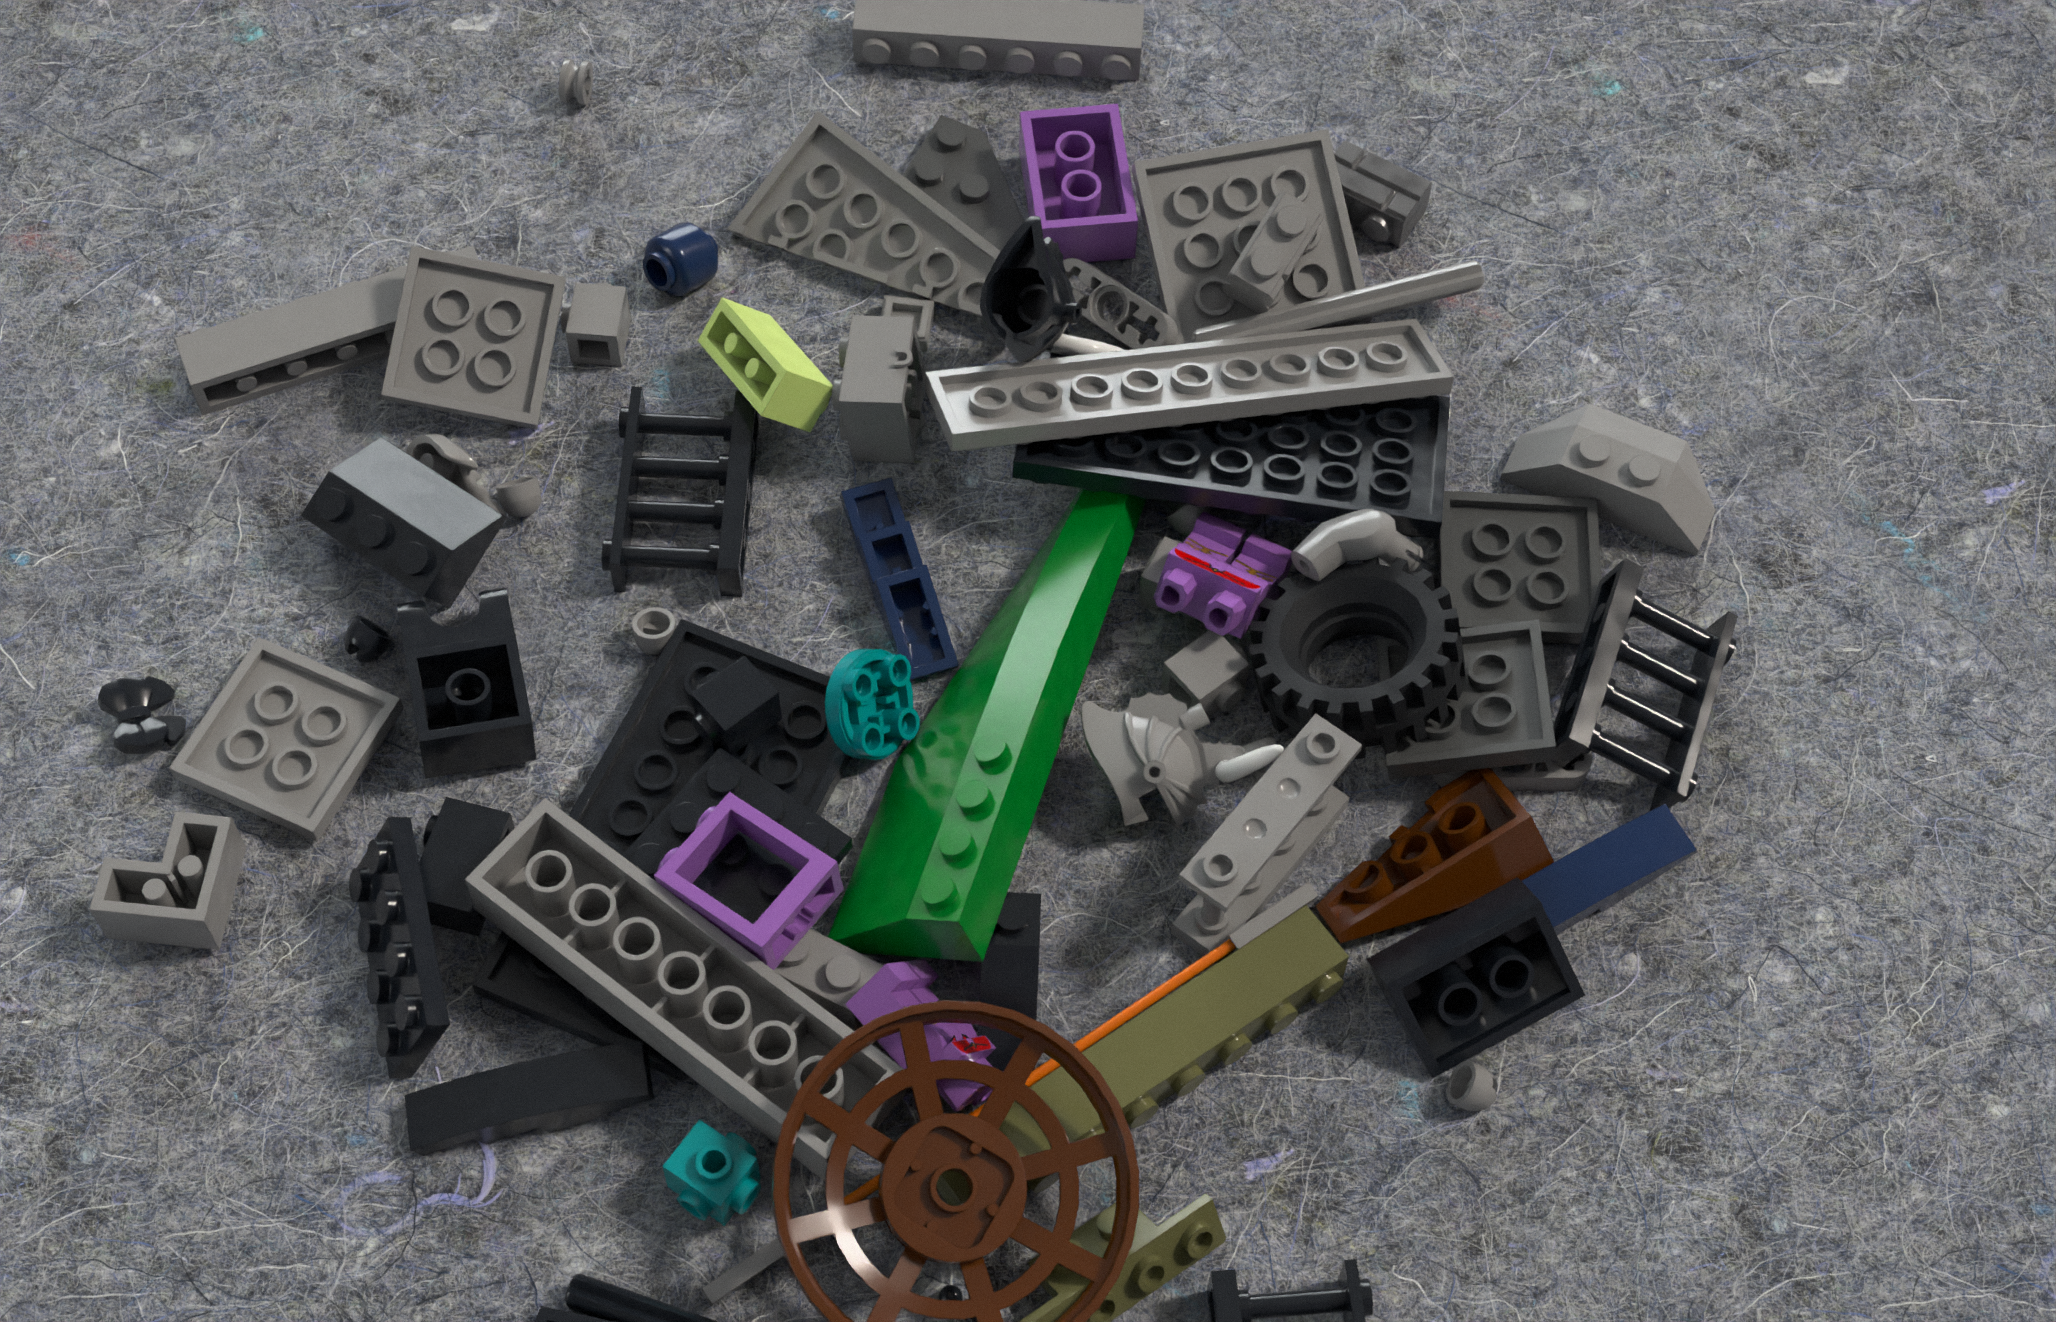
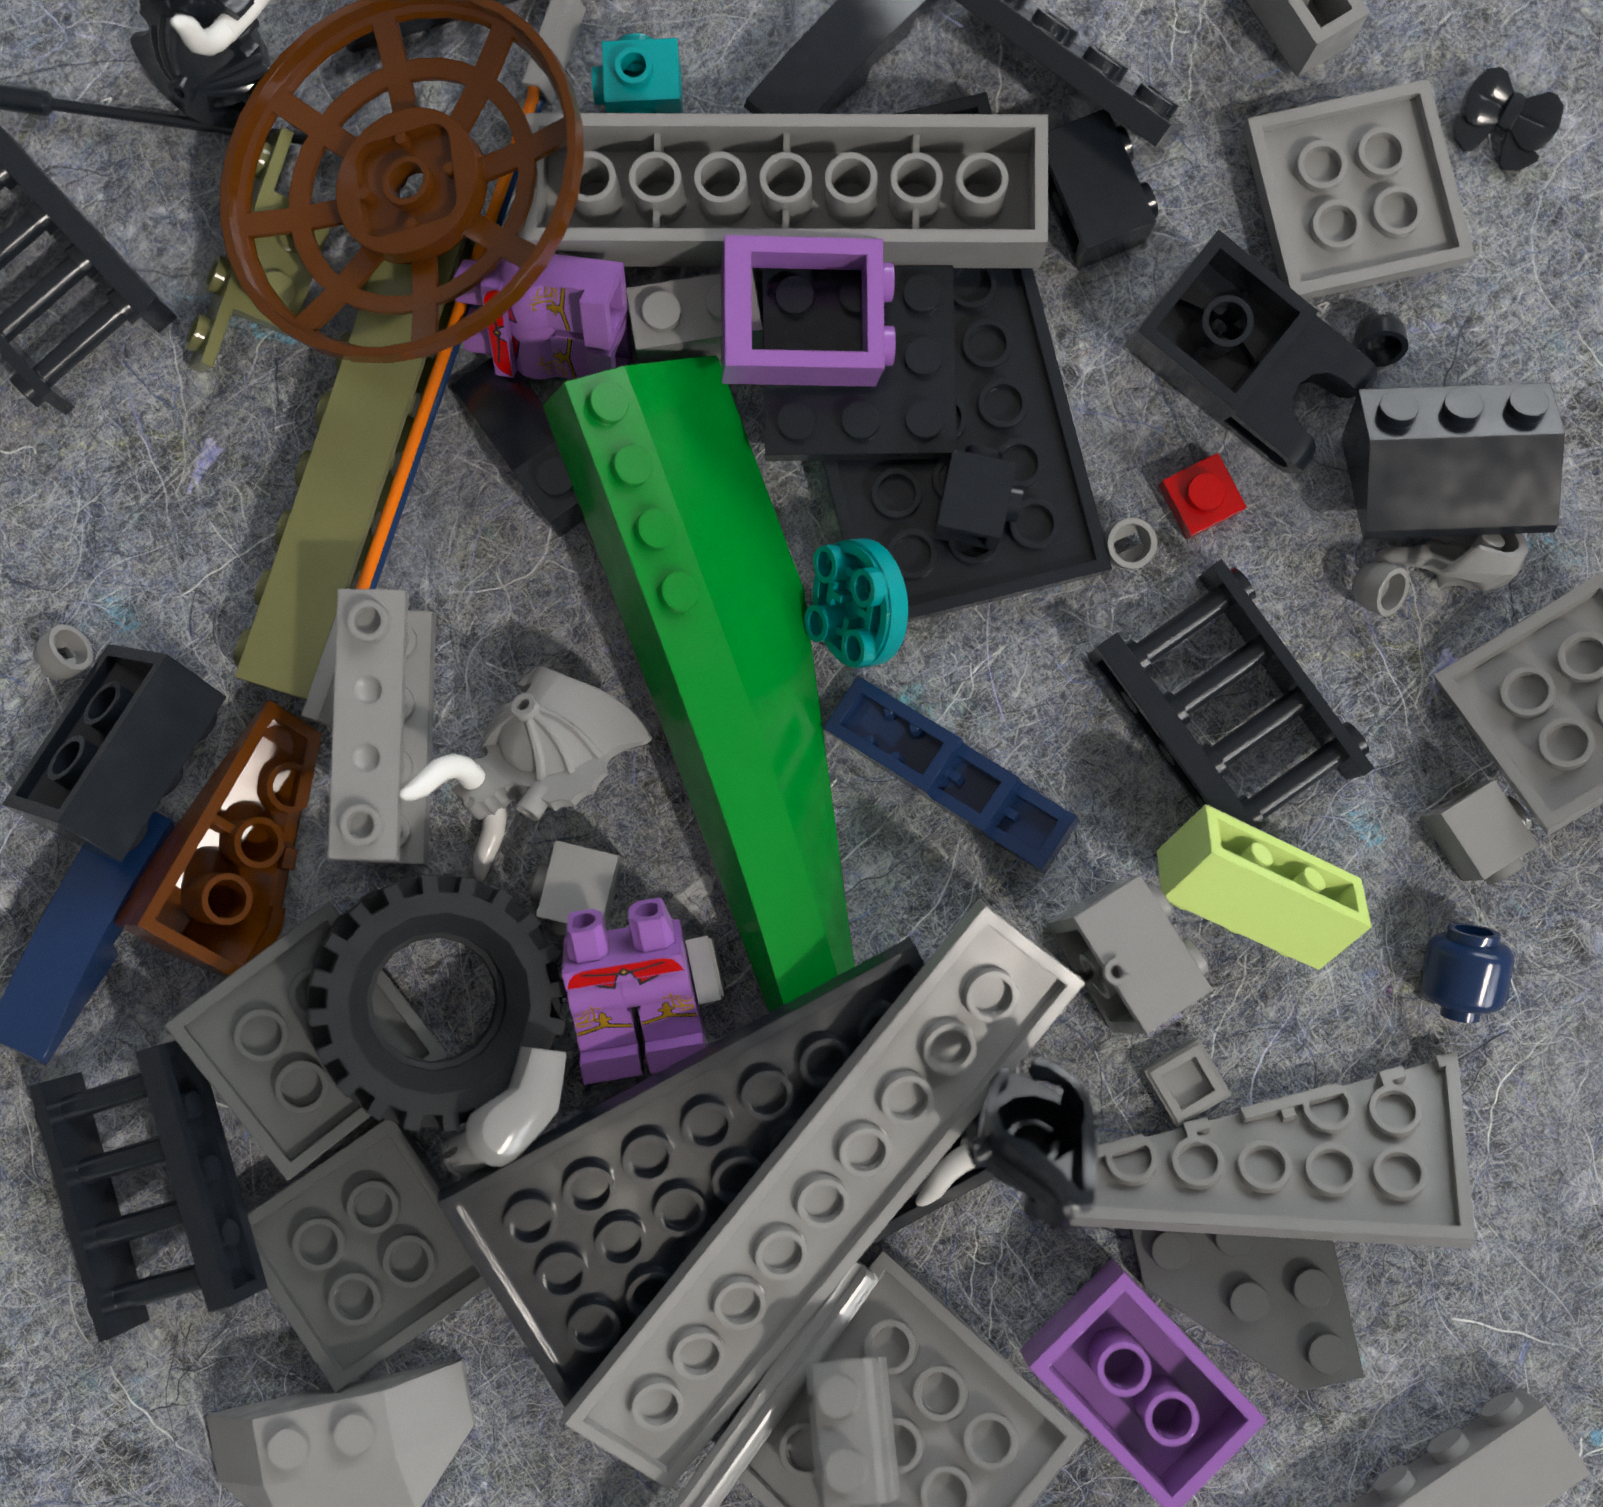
camera: 145 degrees right, 25 degrees up
light grey beam [1063,258,1178,349] -> none
none -> red plate [1158,453,1247,540]

